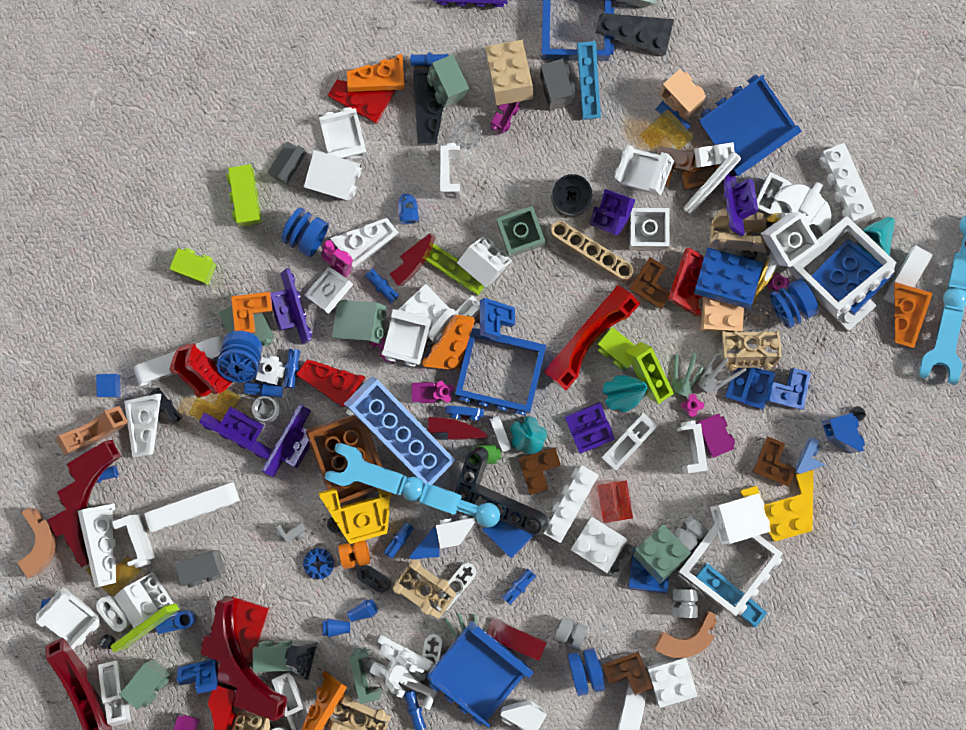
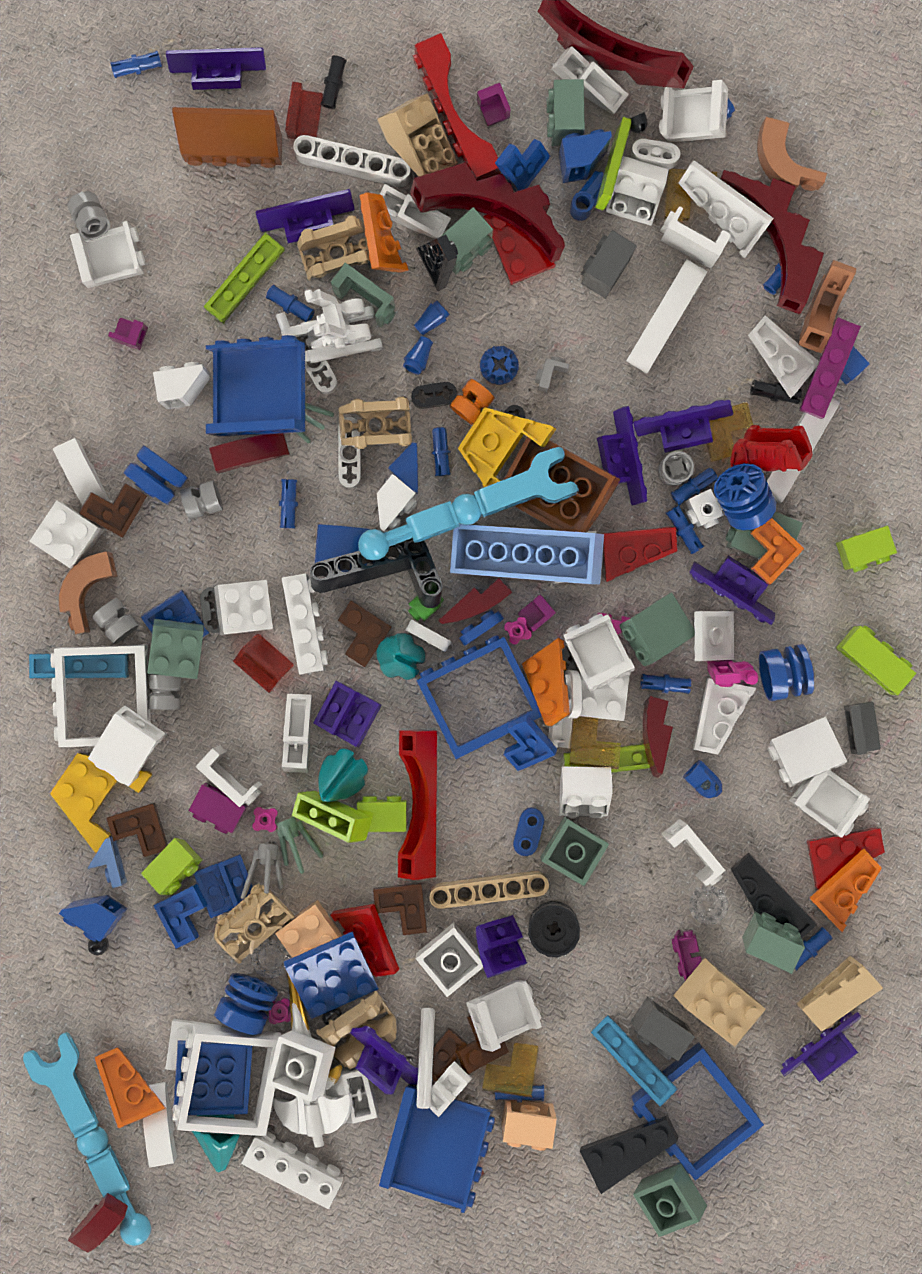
camera: 135 degrees right, 5 degrees up
none -> lime brick [141,838,202,895]
none -> blue plate [513,807,544,856]
none -> blue slope [558,129,612,183]
none -> clear yellow plate [569,716,621,769]
none -> tan wedge [796,956,883,1032]
none -> magenta plate [799,317,861,419]

